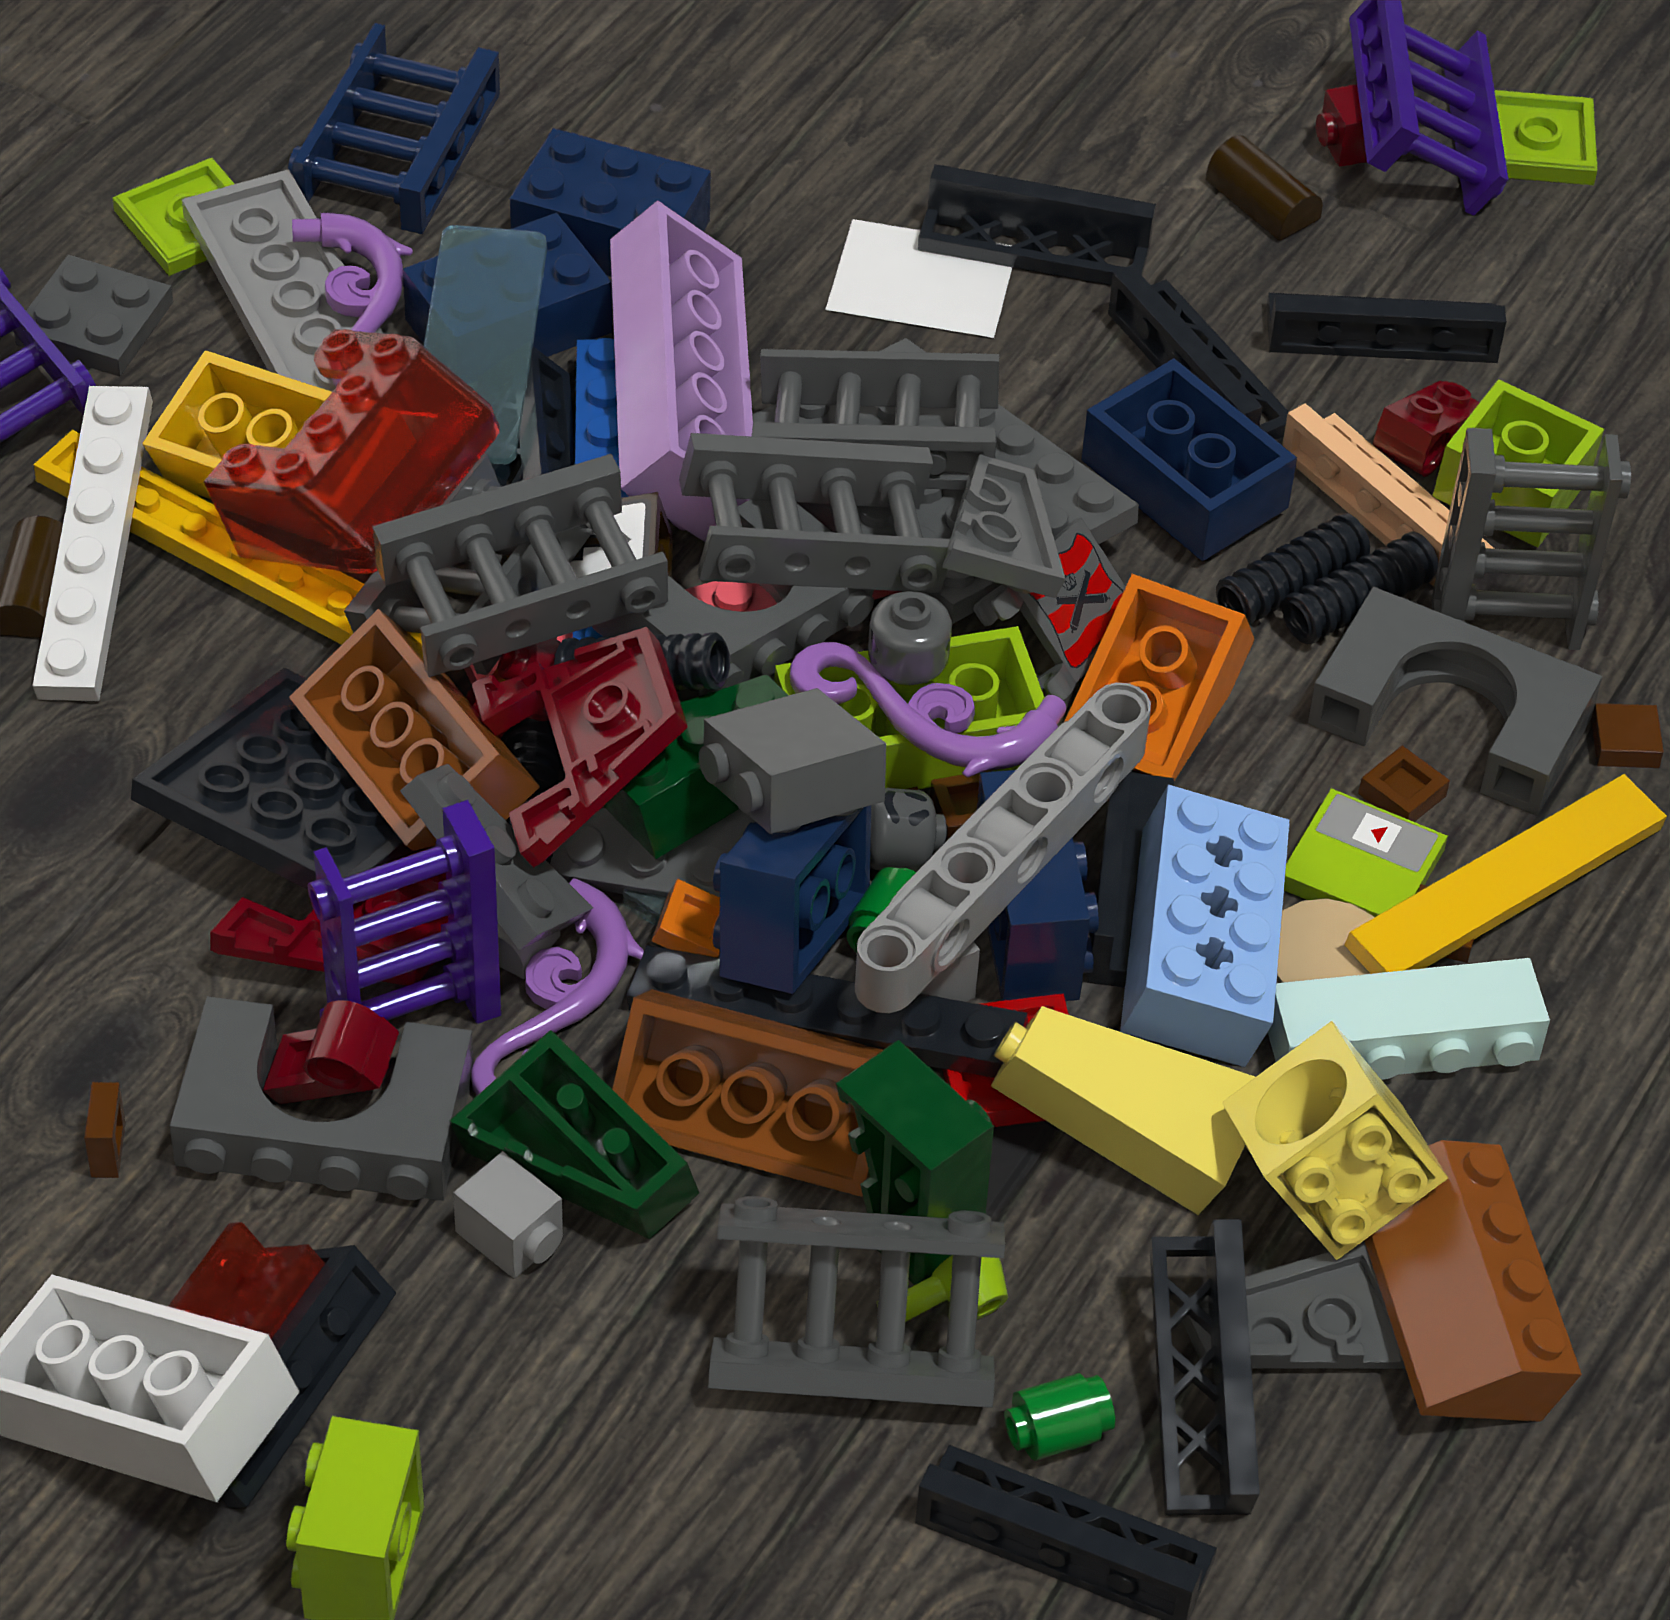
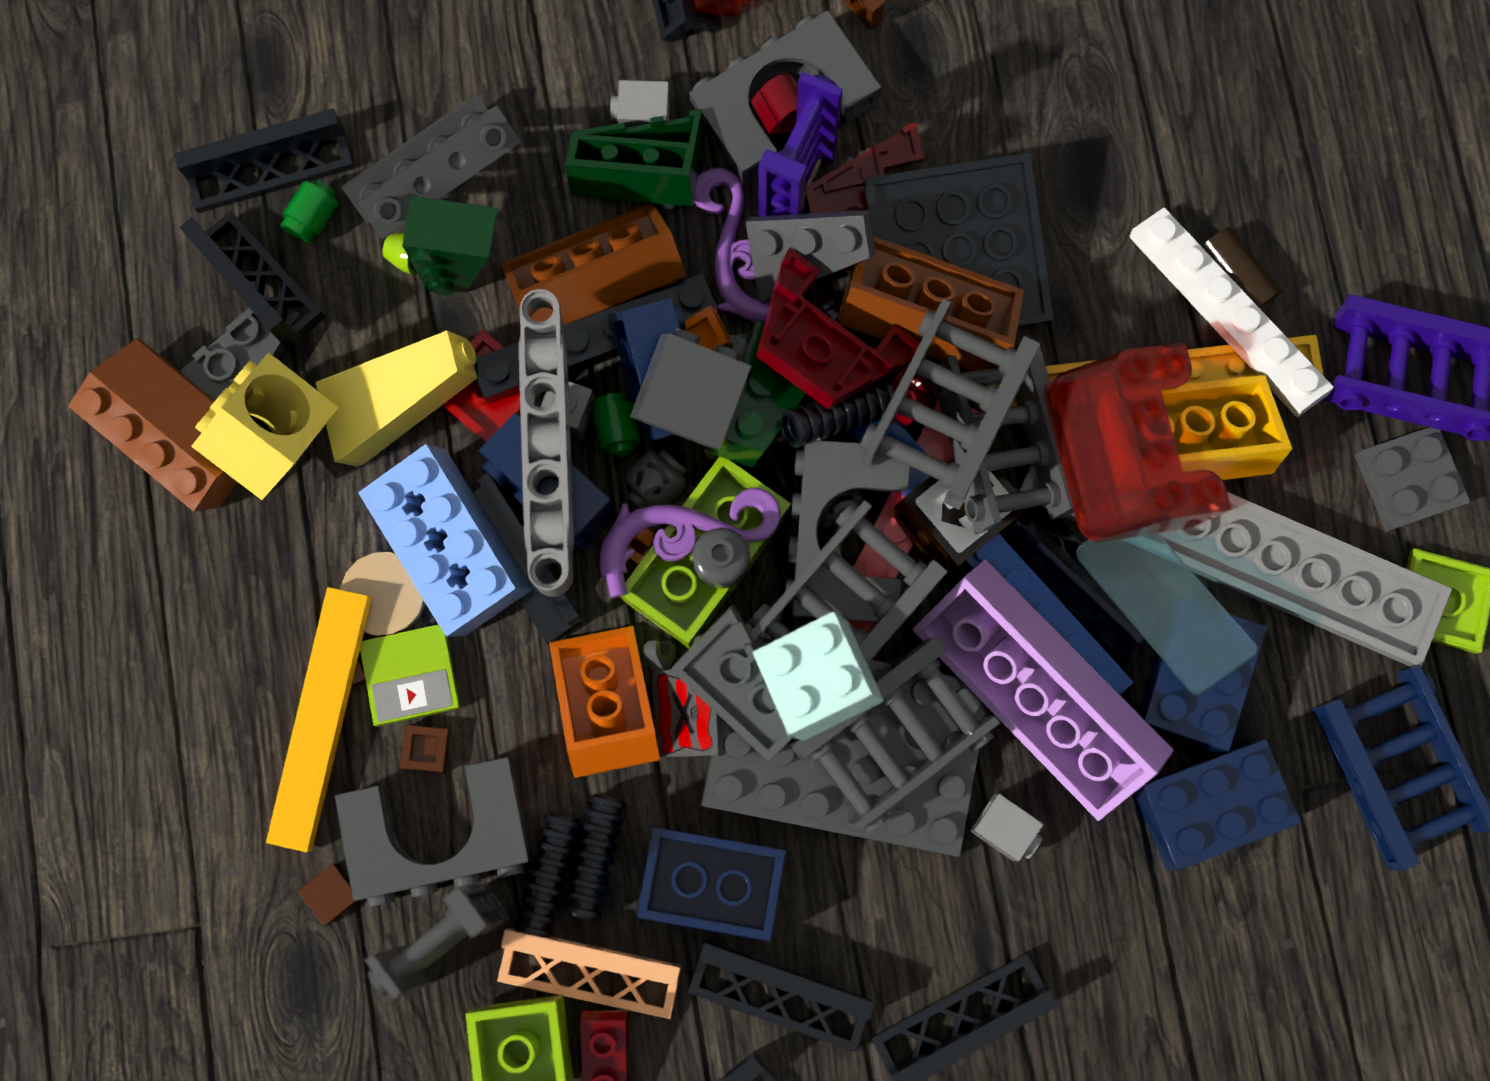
camera: 145 degrees right, 30 degrees up
medium lavender plant [292,213,413,402] -> none
white sticker [826,219,1012,338] -> none
light aqua brick [1268,958,1550,1080] -> none
none -> light aqua brick [753,611,884,741]
none -> light grey brick [969,794,1043,861]

